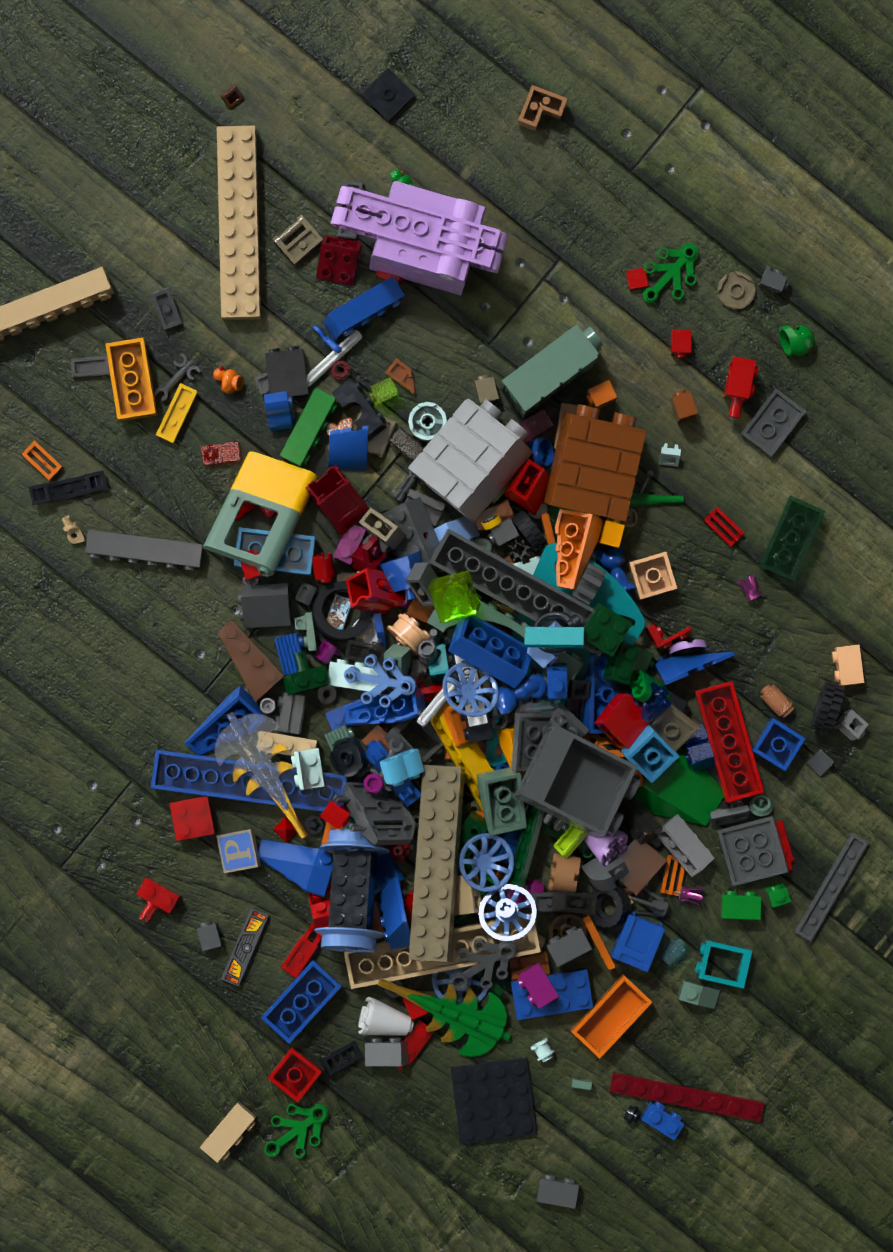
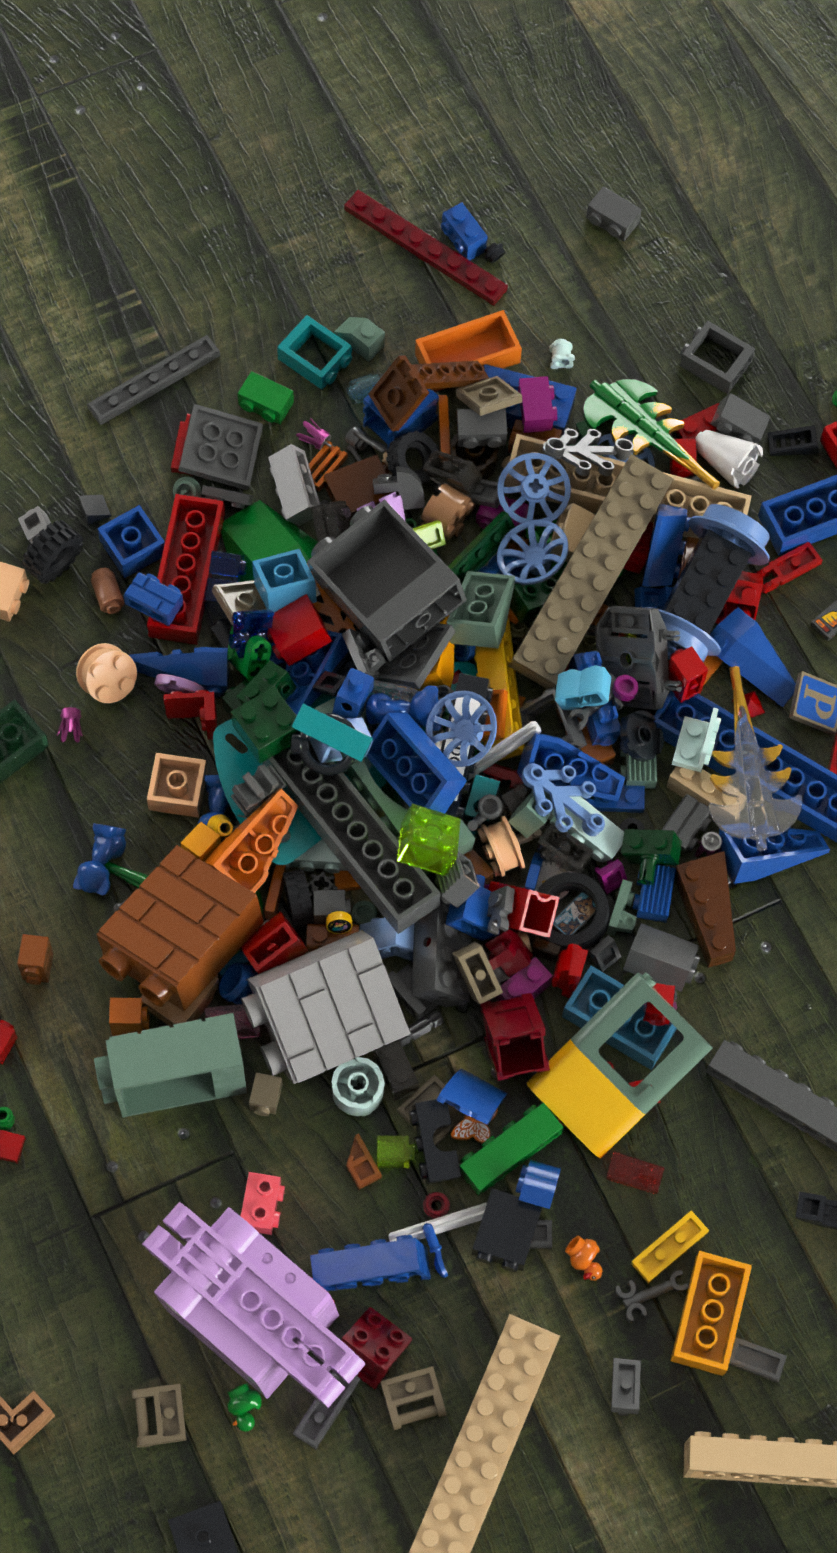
camera: 160 degrees left, 20 degrees down
black tile [304,815,324,834] -> none
black plate [451,1057,537,1144] -> none
sand green tile [571,1078,592,1090] -> none
light aqua tile [659,443,681,467] -> none
red tile [703,507,744,547] -> none
green brick [765,882,791,908] -> none
none -> blue animal [73,823,126,896]
none -> light nougat wheel [76,643,137,703]
none -> blue brick [124,572,183,626]
none -> dark tan plate [131,1384,187,1448]
none -> yellow cone [207,814,233,840]
none -> coral brick [241,1172,285,1235]
none -> reddish brown bracket [368,355,489,431]
none -> dark tan tile [456,376,522,416]
none -> dark grey plate [487,886,515,935]
none -> dark grey window [680,321,755,395]

